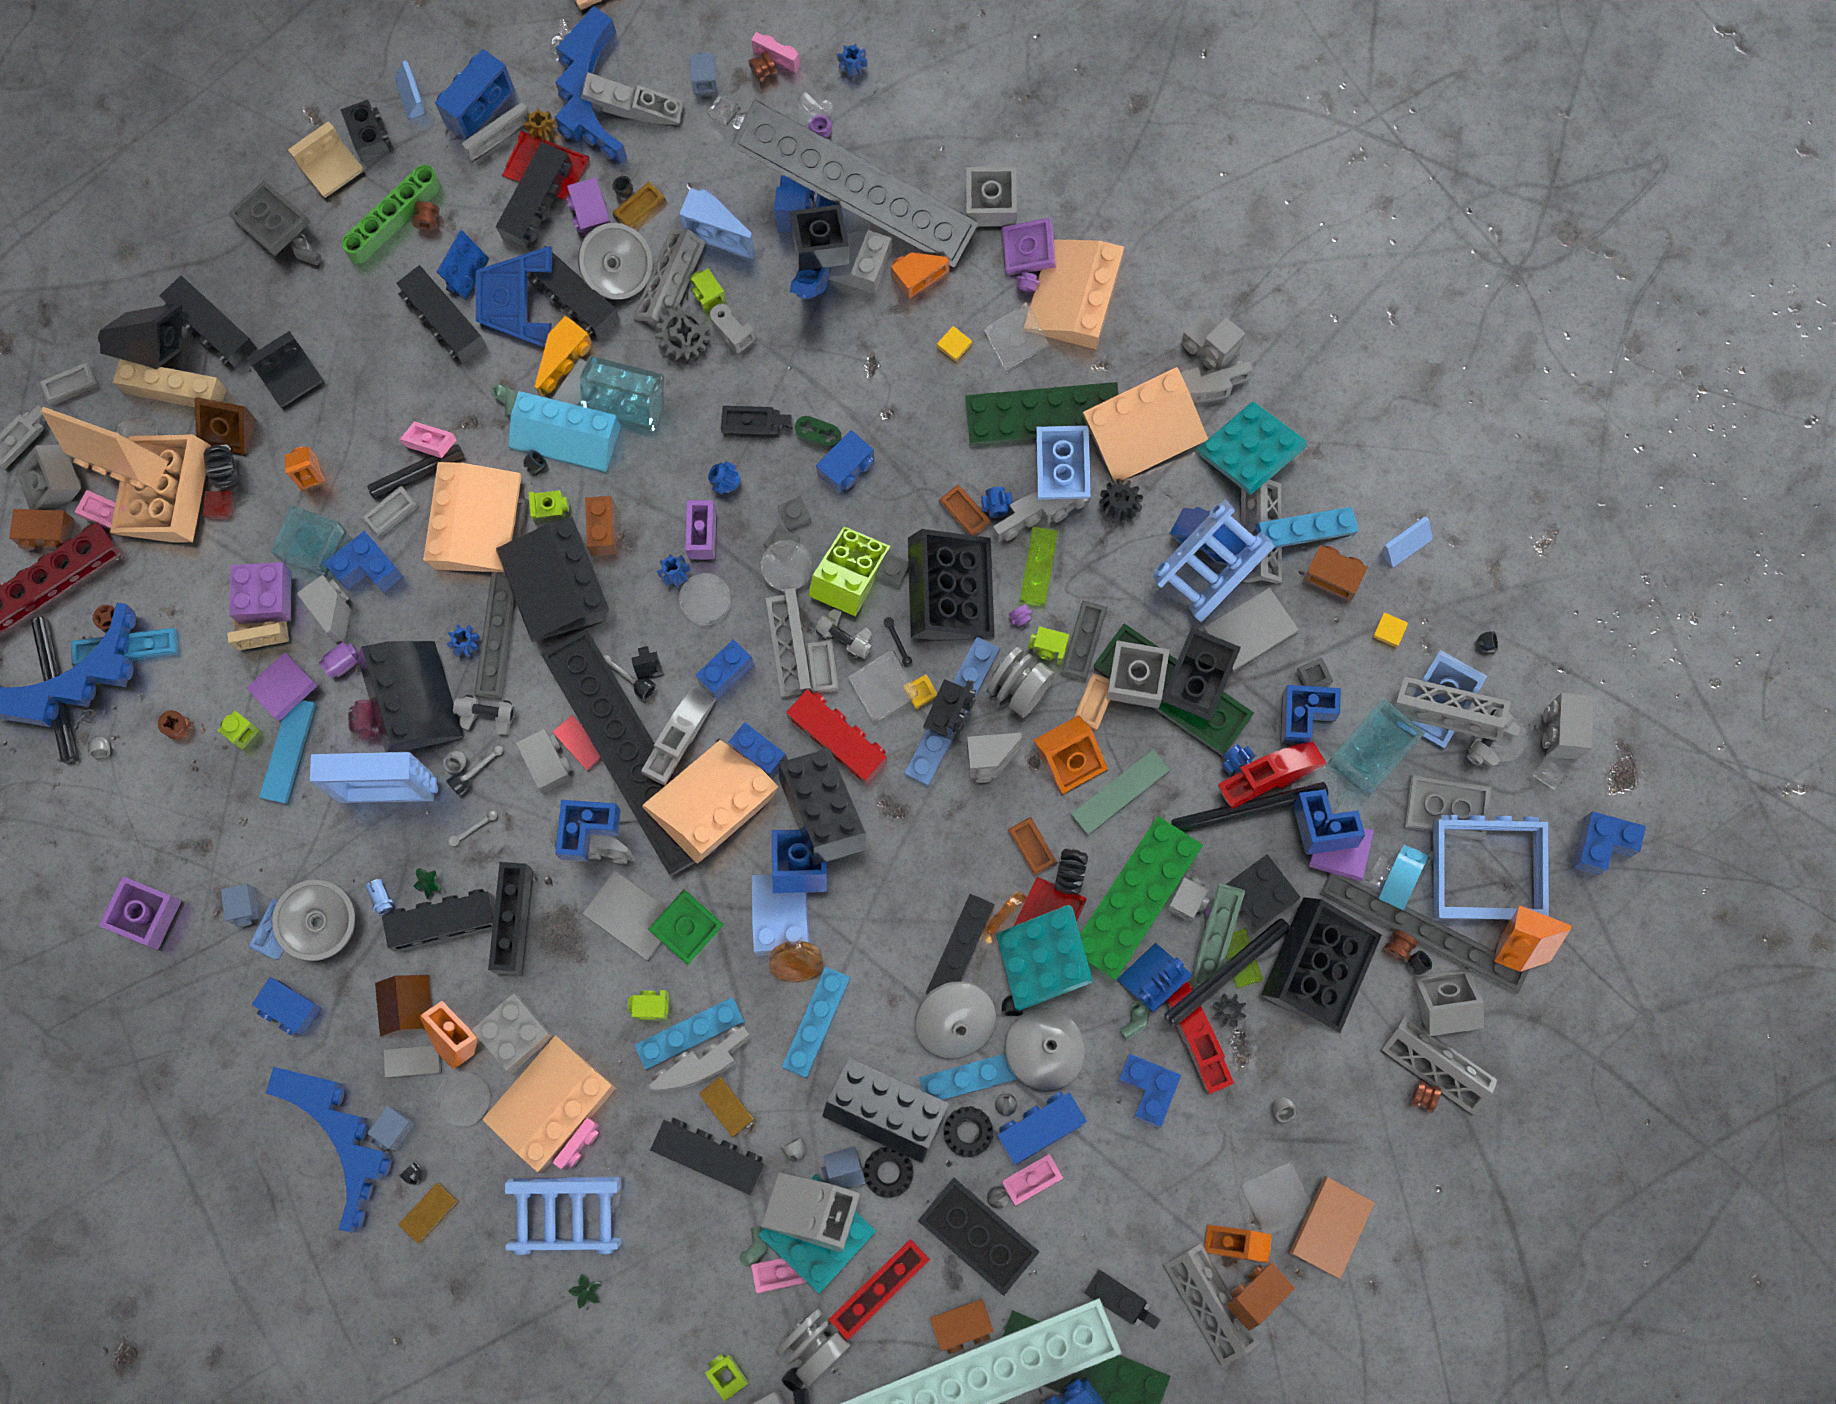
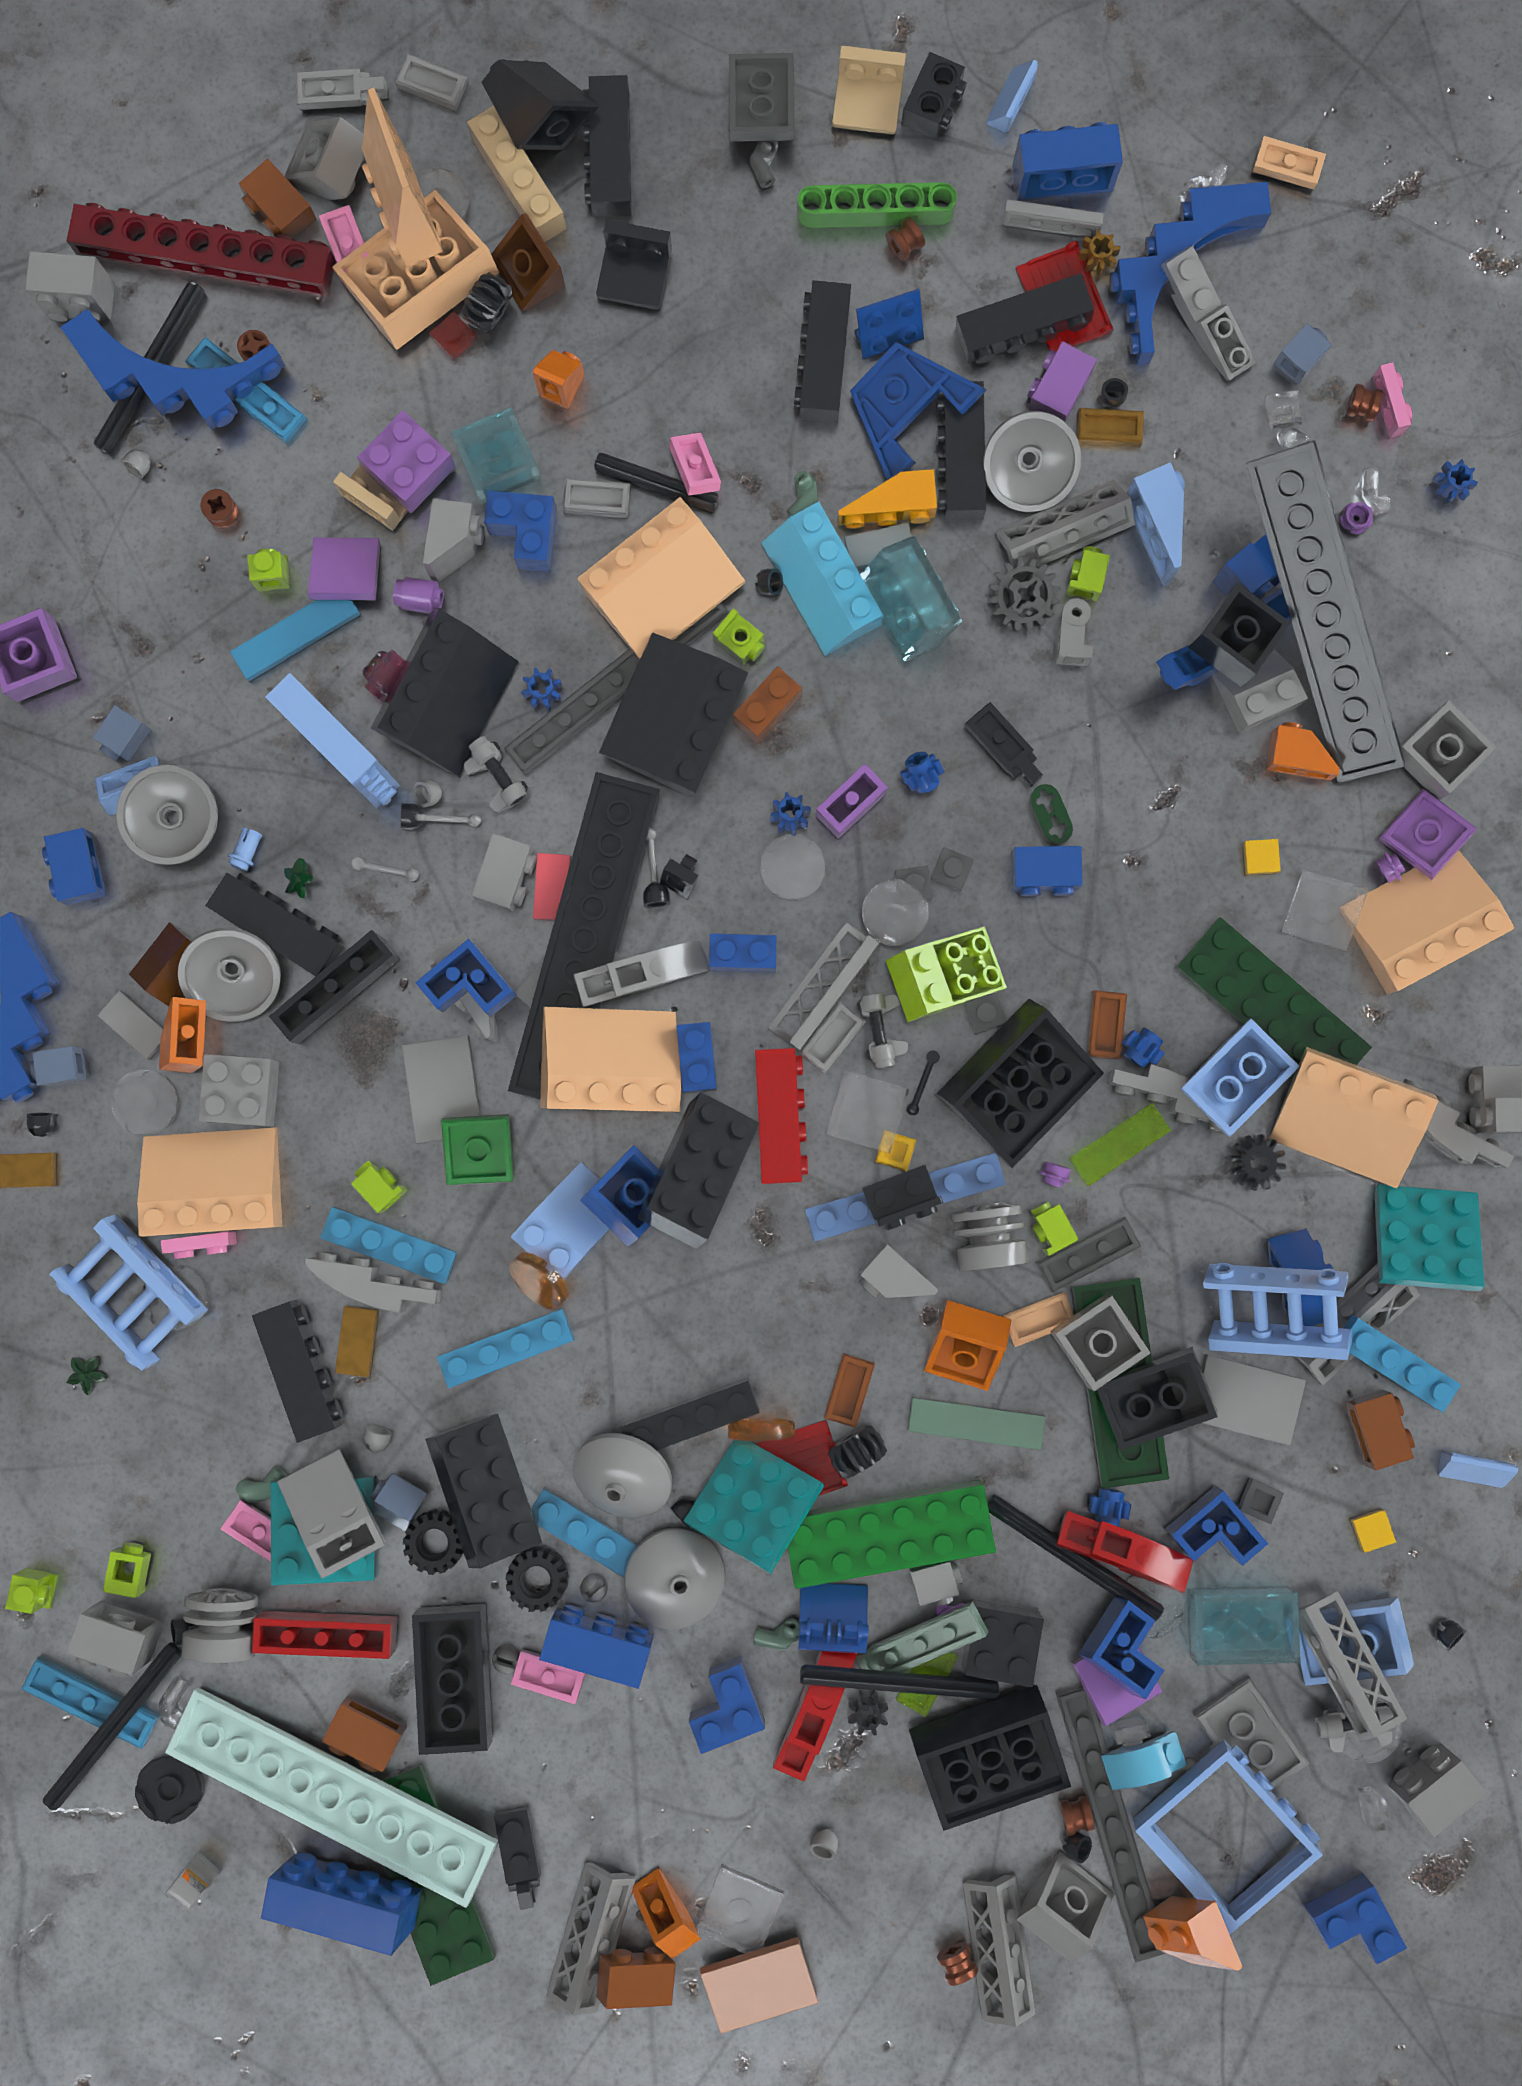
camera: 45 degrees right, 10 degrees up
none -> light grey dish [178,928,281,1022]

